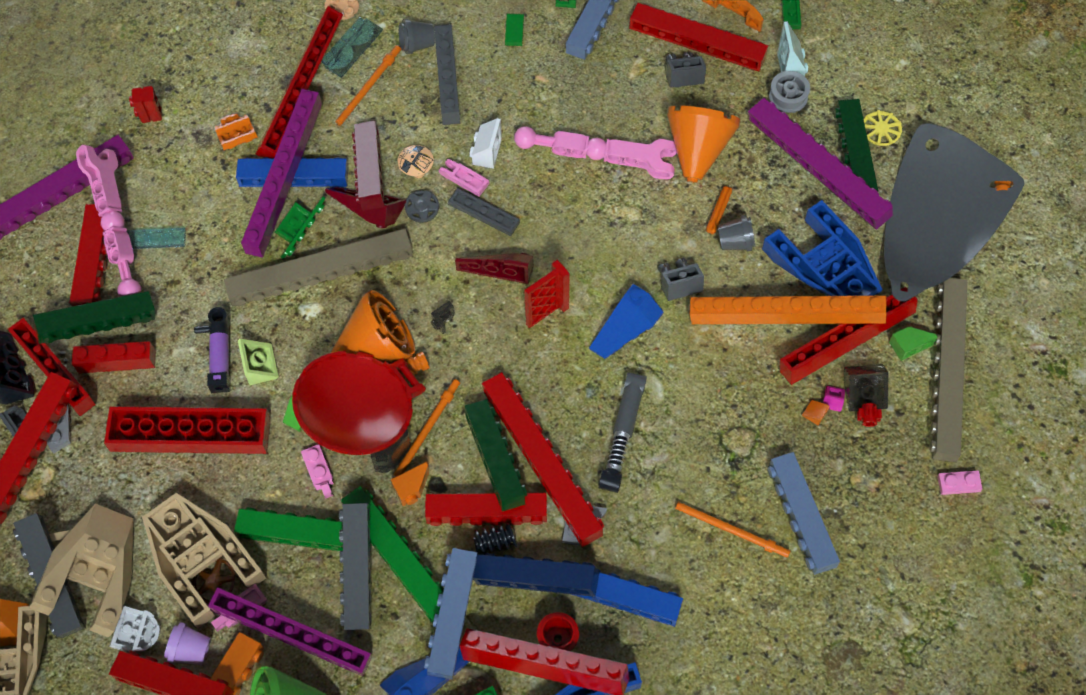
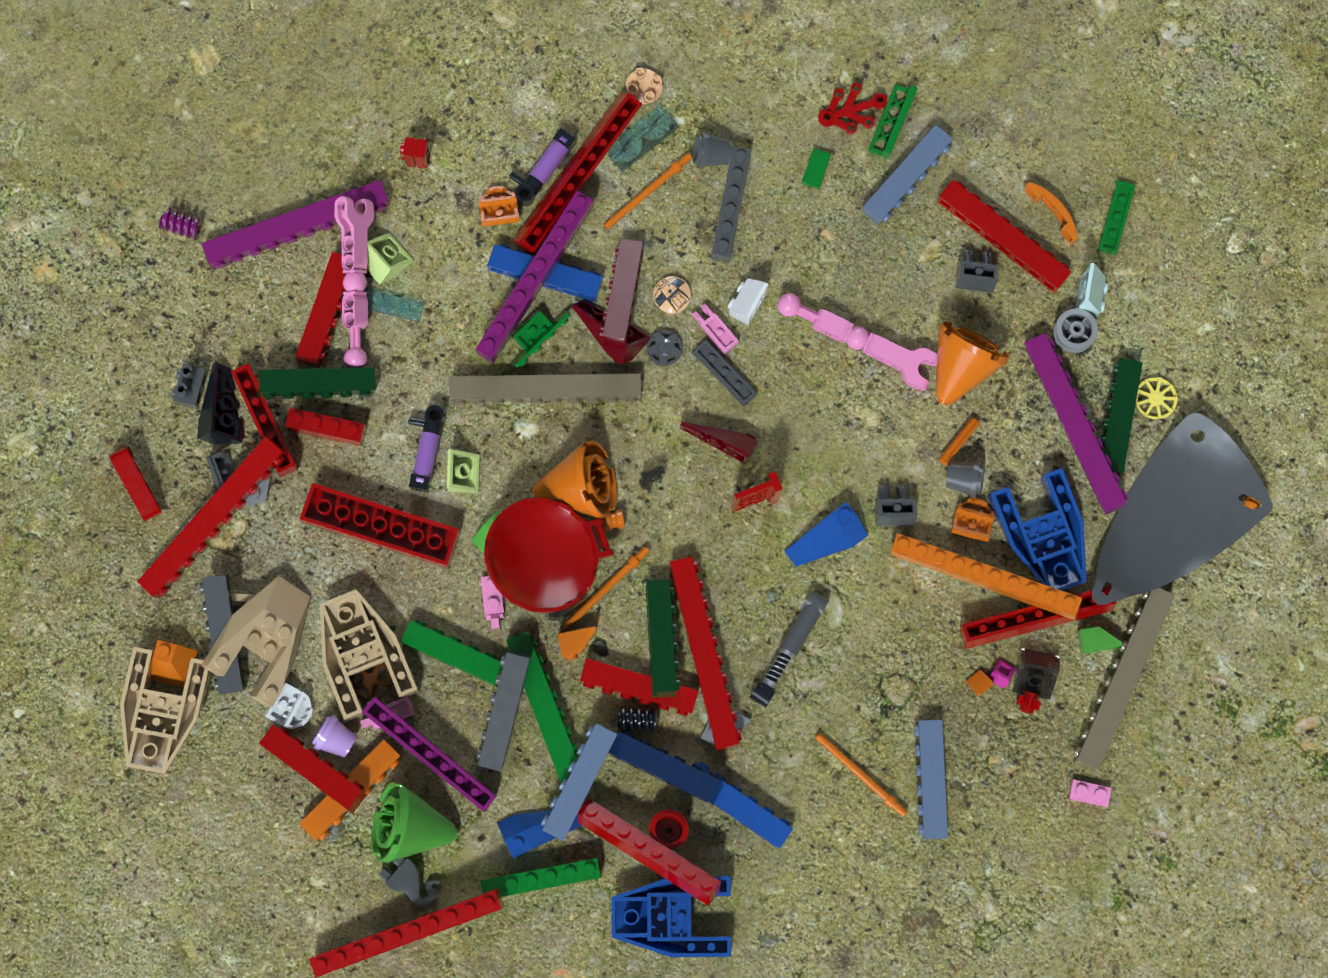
camera: 10 degrees right, 15 degrees up
none -> yellowish green slope [366,233,413,284]
none -> piece [509,128,576,207]
none -> orange slope [951,498,995,542]

